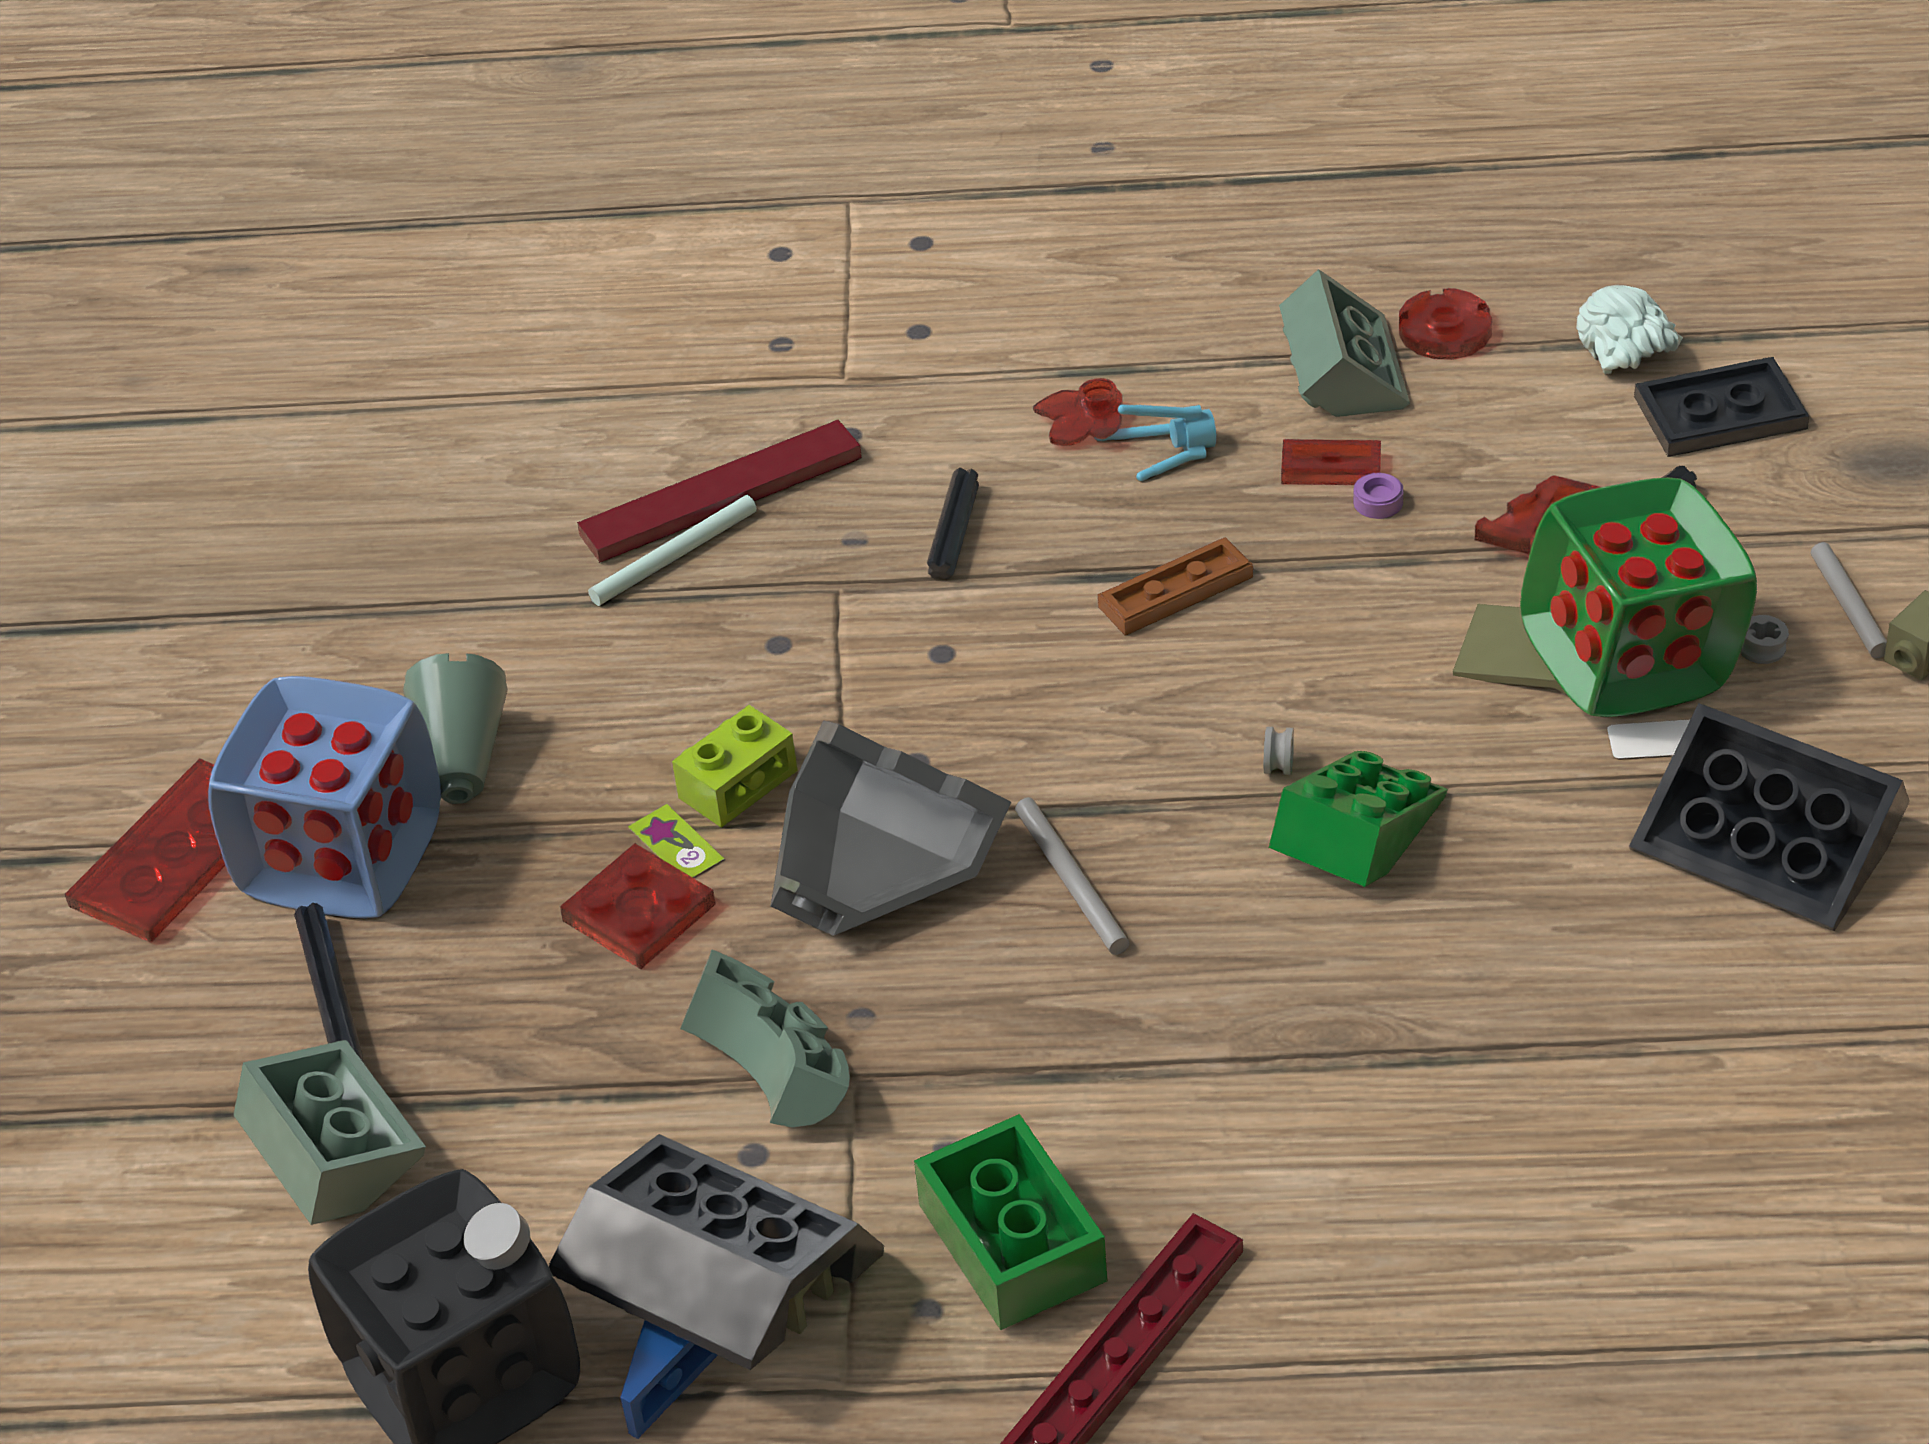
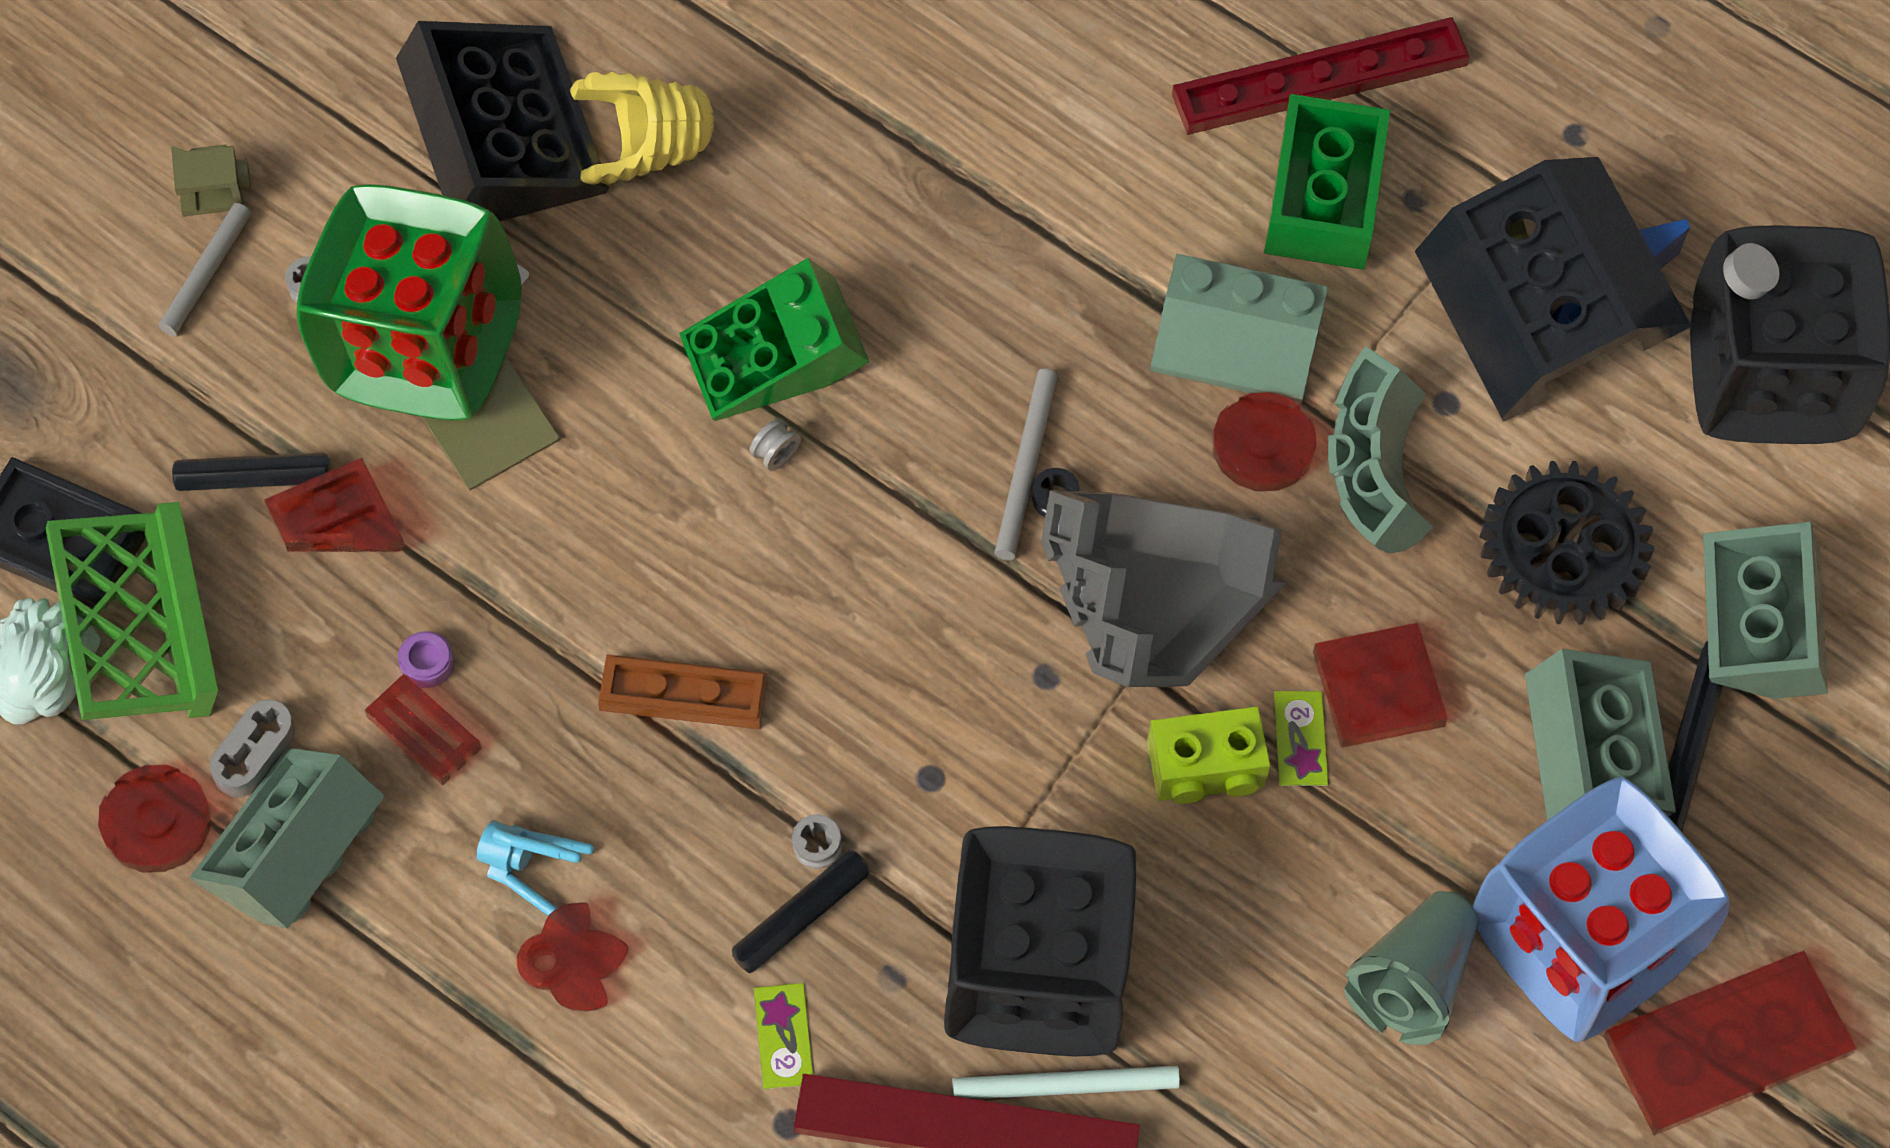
camera: 150 degrees left, 20 degrees up
none -> bright green fence [46,502,218,720]
none -> light grey beam [210,700,295,798]
none -> light yellow hair [570,71,714,185]
none -> lime sticker [753,983,813,1089]
none -> light grey bush [792,814,842,869]
none -> black piece [944,826,1136,1057]
none -> black bush [1032,468,1080,517]
none -> sand green slope [1150,253,1328,404]
none -> clear red tile [1212,392,1317,492]
none -> black gear [1479,461,1655,625]
none -> sand green slope [1525,649,1676,820]

